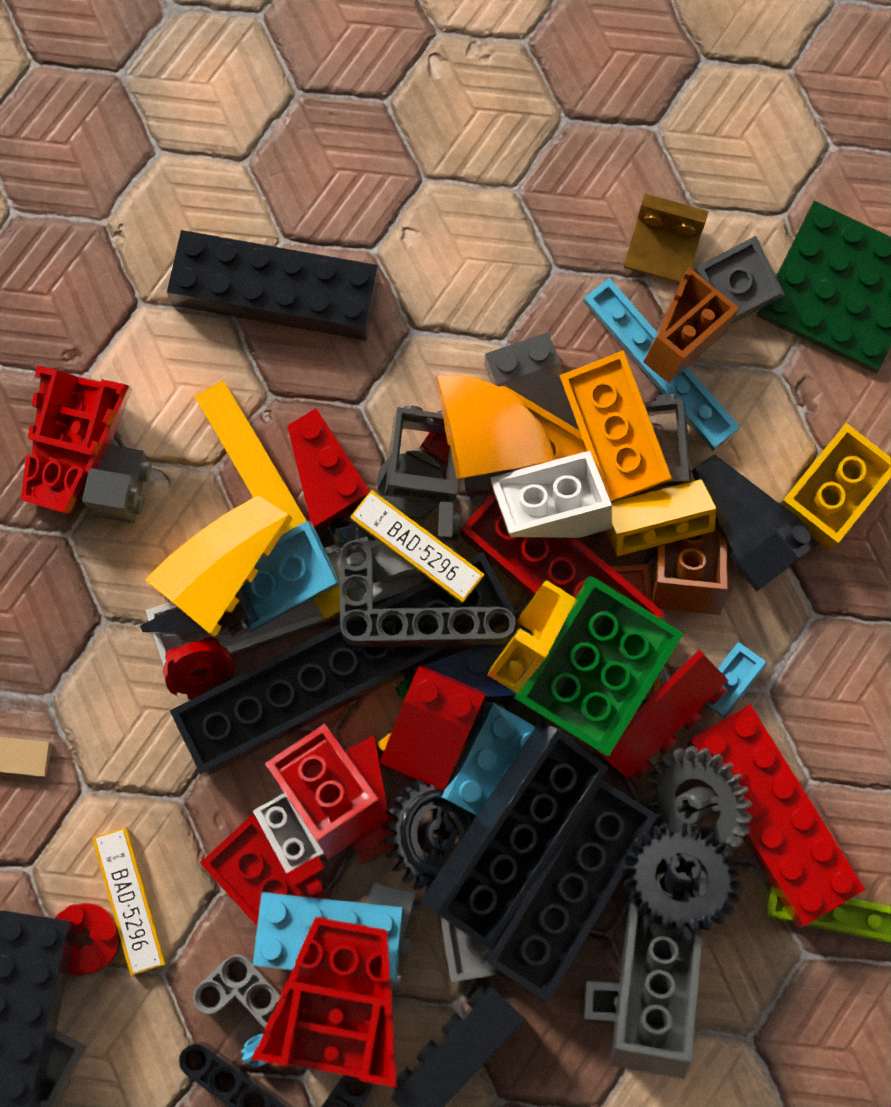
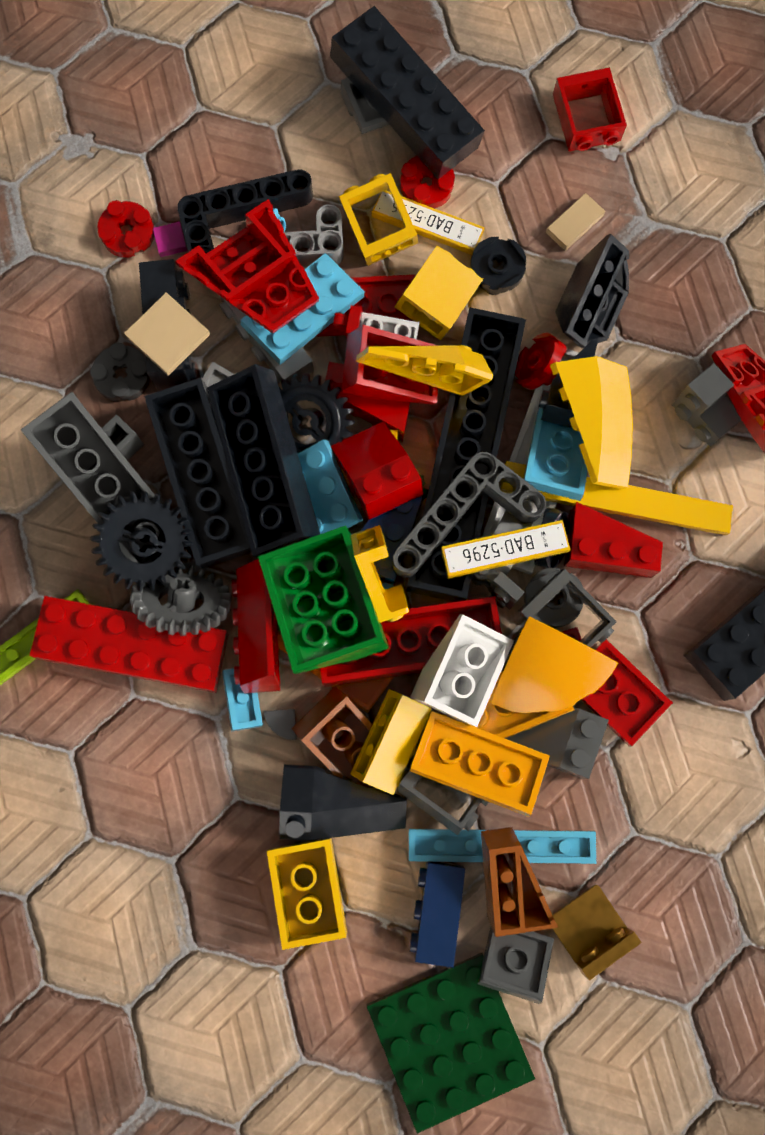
camera: 130 degrees right, 0 degrees up
none -> dark grey plate [90,343,150,402]
none -> tan tile [124,293,210,376]
none -> dark grey tile [264,709,297,740]
none -> yellow window [339,173,419,266]
none -> yellow wedge [356,345,493,396]
none -> yellow brick [395,245,483,340]
none -> dark blue brick [409,862,466,968]
none -> black plate [470,237,526,295]
none -> black wedge [555,234,629,348]
none -> red plate [581,639,673,747]

